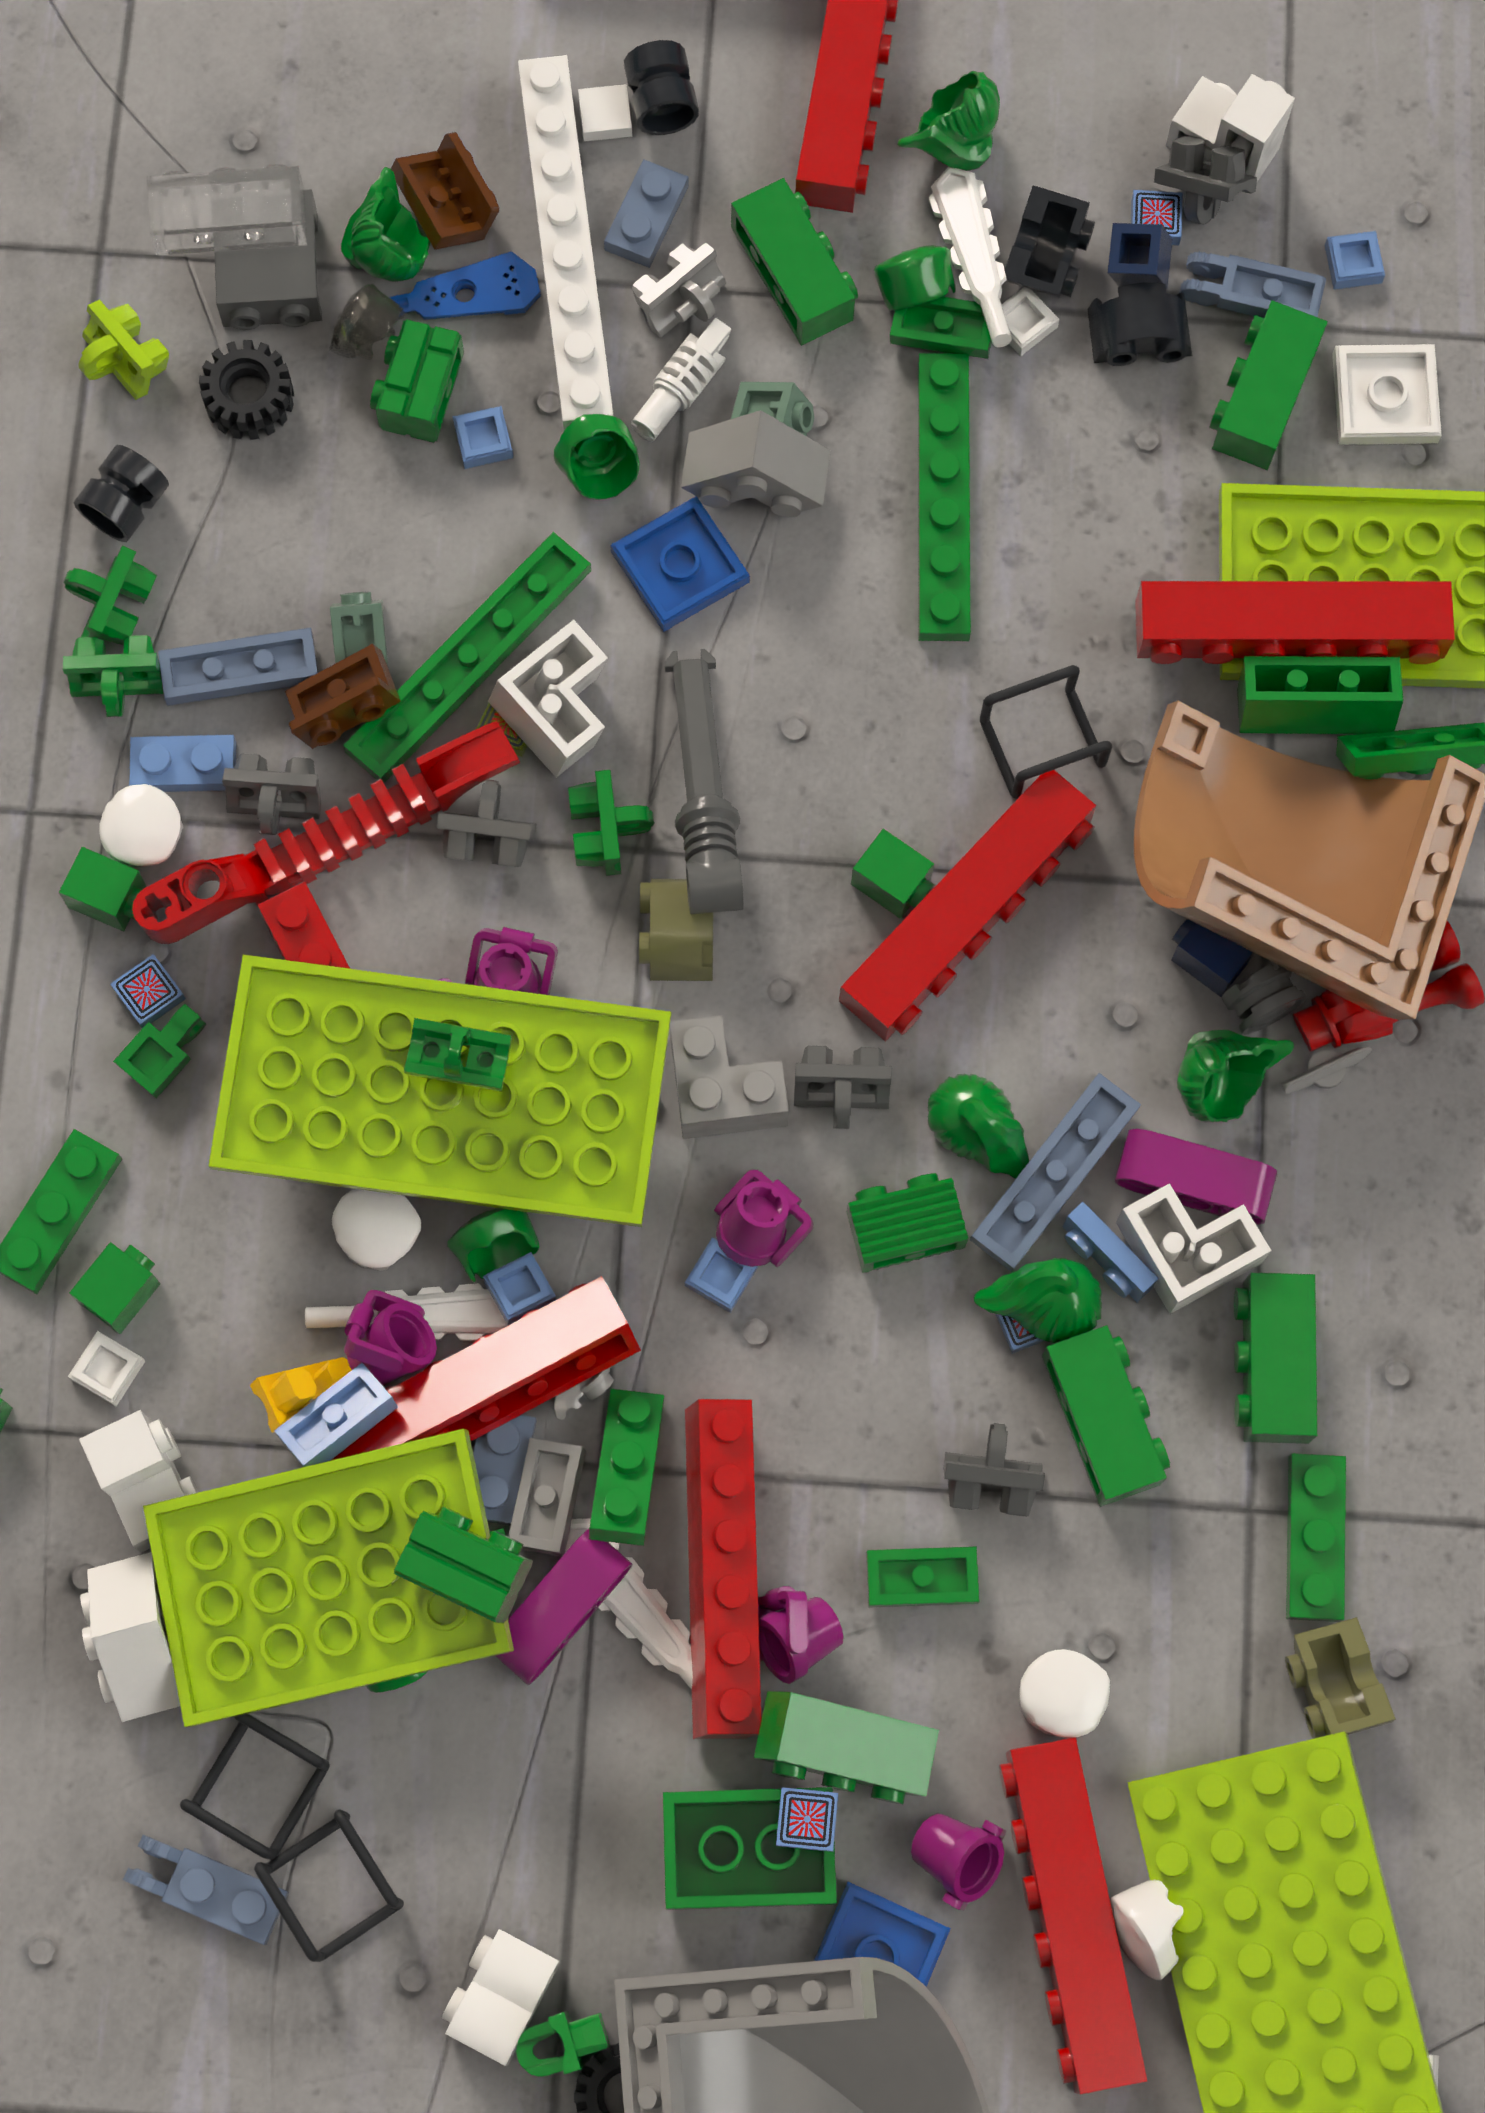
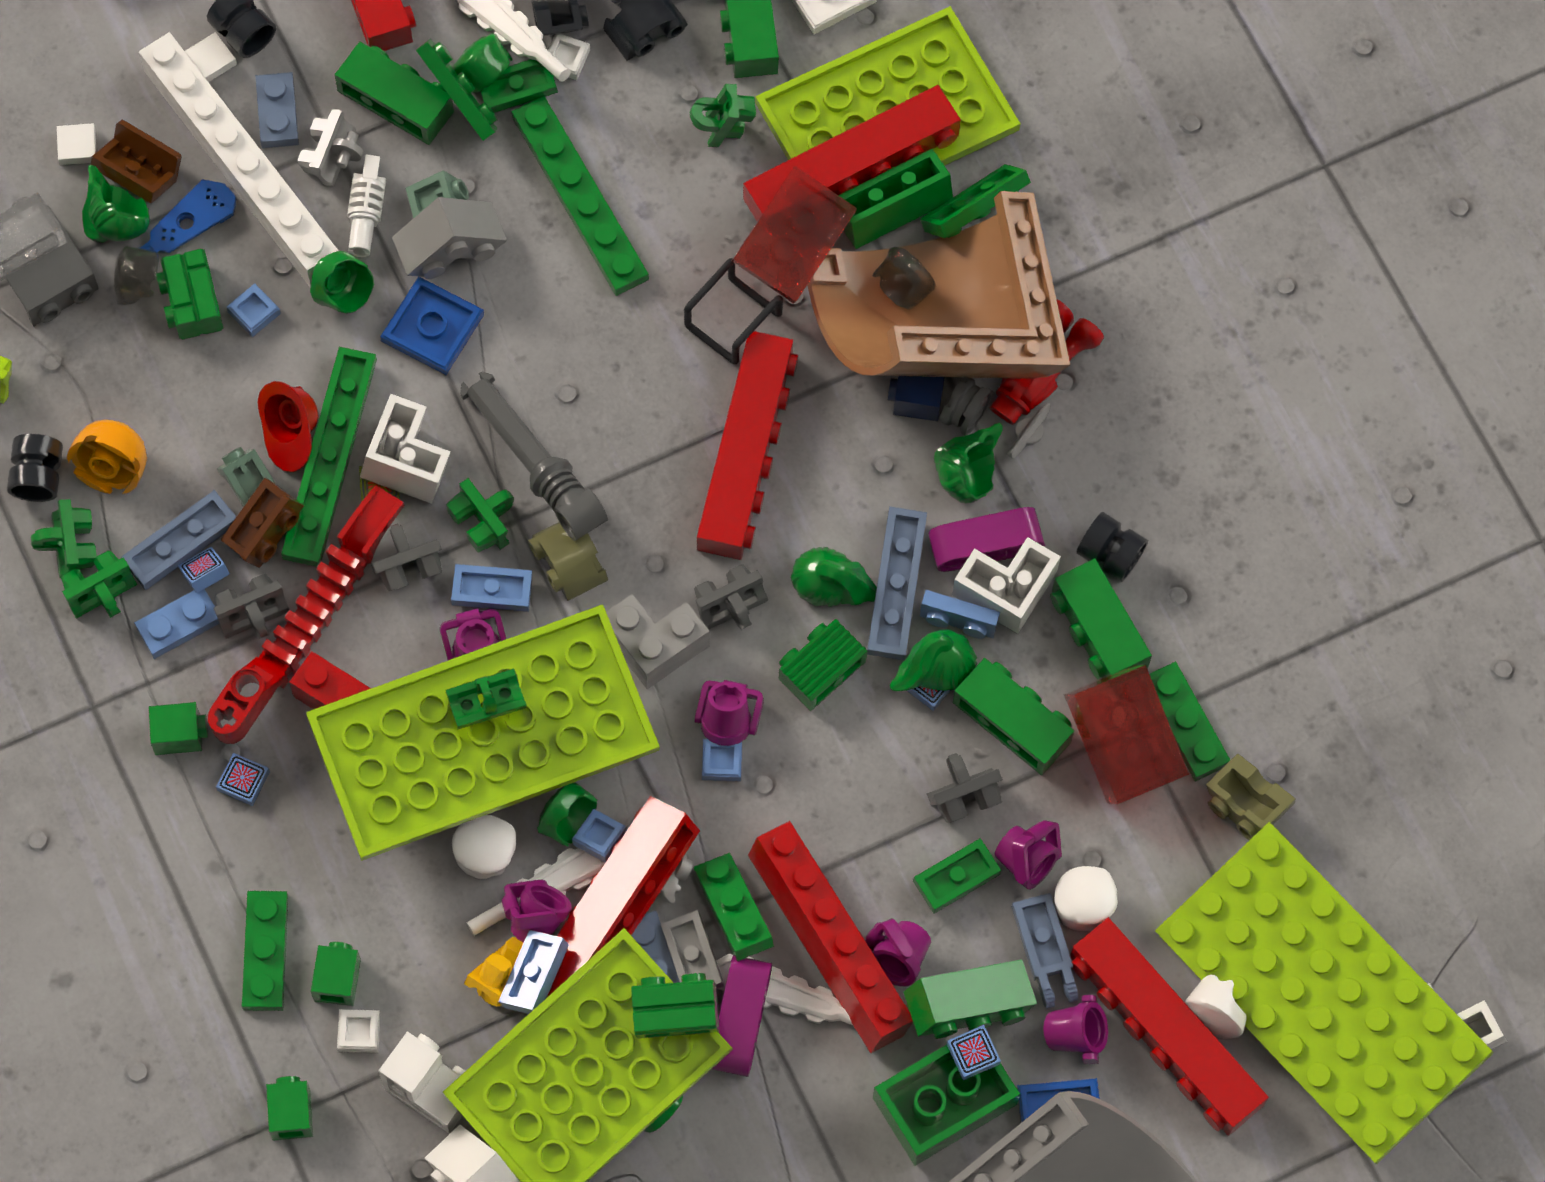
camera: 30 degrees left, 5 degrees down
white hair [99,784,183,866] -> none
green plate [113,1004,206,1098] -> none
black tyre [199,340,294,440] -> none
green brick [851,828,935,919] -> none
none -> white tile [57,123,97,165]
none -> light orange cylinder [67,419,147,494]
none -> medium blue tile [178,547,230,593]
none -> red piece [257,381,319,472]
none -> green plate [416,38,498,141]
none -> medium blue plate [451,564,533,612]
none -> green hips [690,83,756,147]
none -> clear red plate [731,166,857,304]
none -> clear smoke hair [872,247,936,310]
none -> magenta piece [994,820,1062,890]
none -> sand blue hinge [1011,893,1079,1009]
none -> clear red brick [1064,665,1189,804]
none -> black wheel [1076,512,1149,582]

